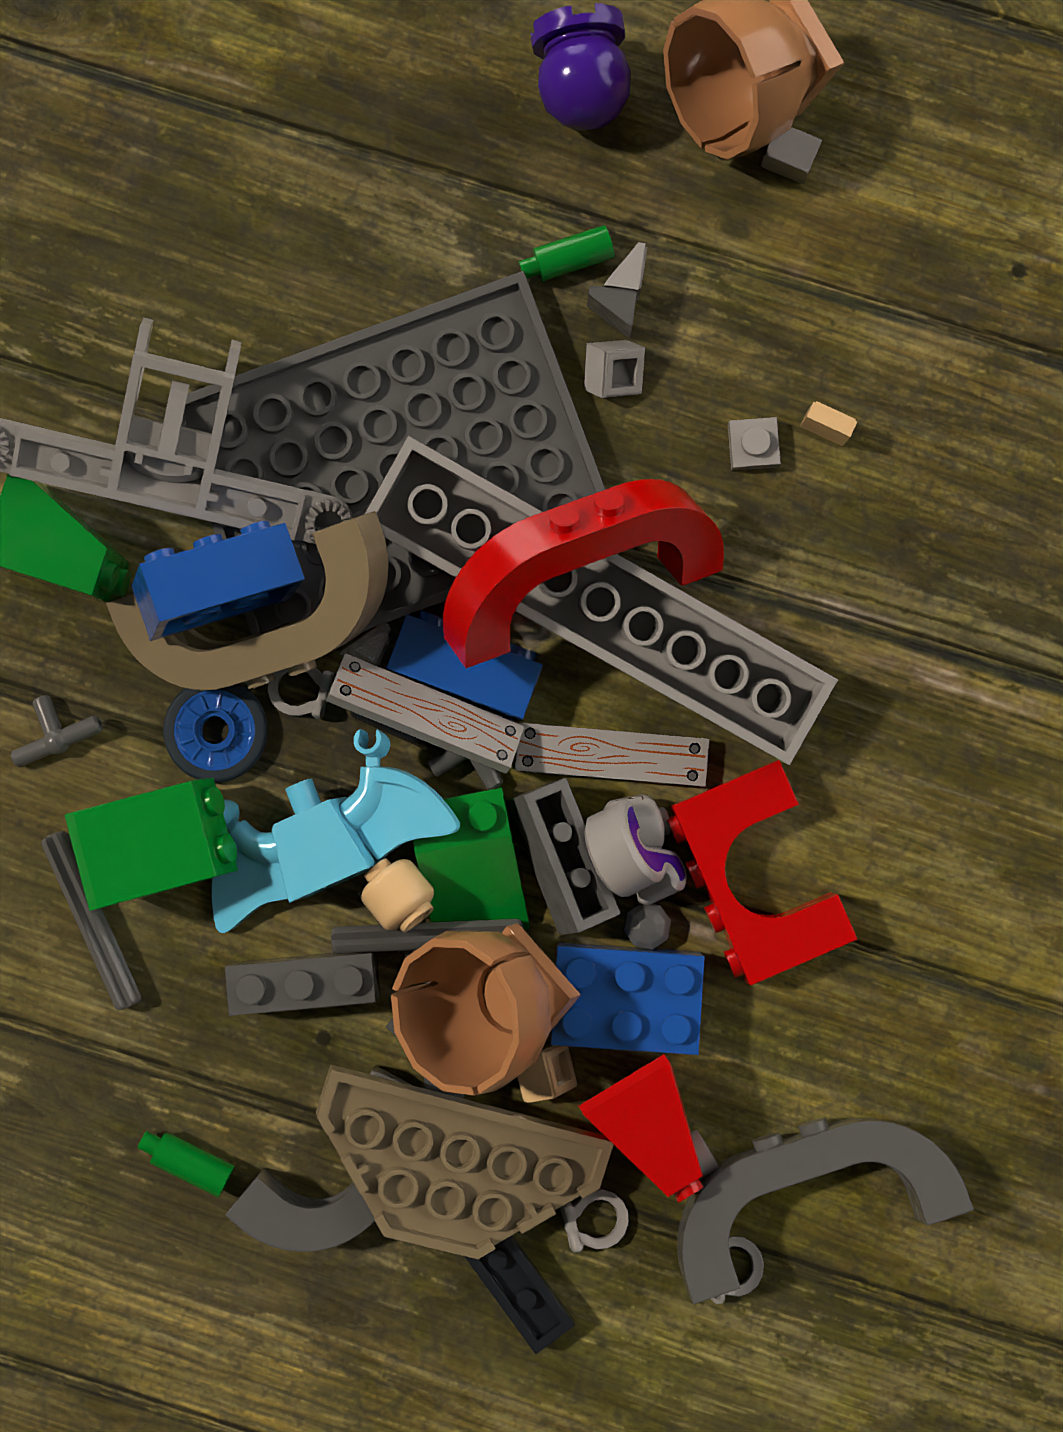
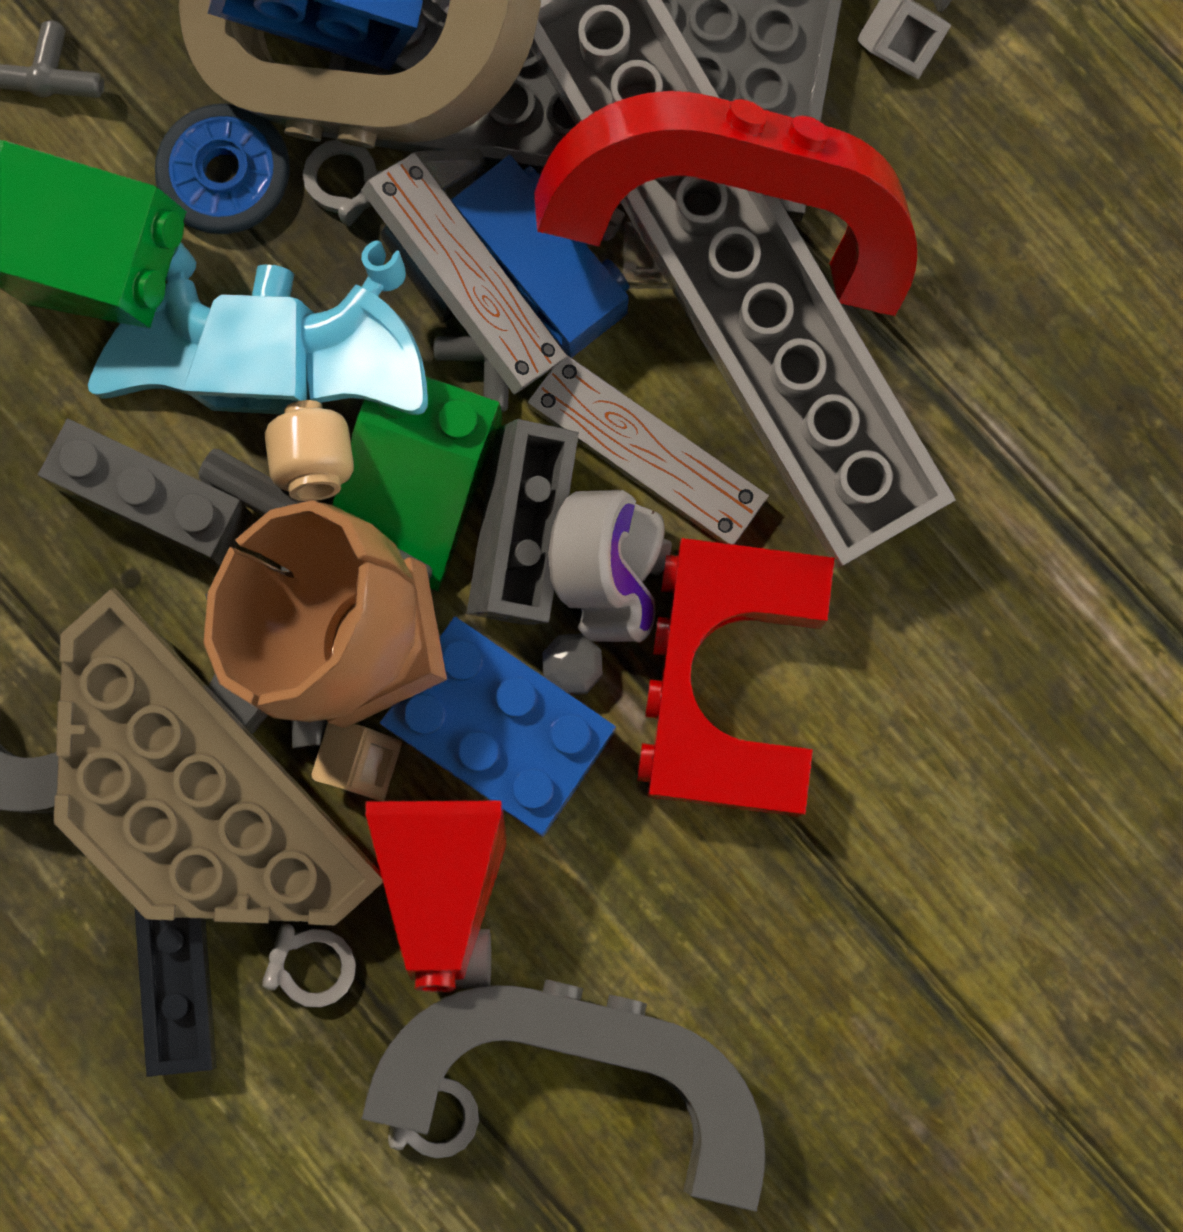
camera: 25 degrees right, 5 degrees down
light grey plate [728,417,781,471] -> none
tan tile [800,401,857,446] -> none

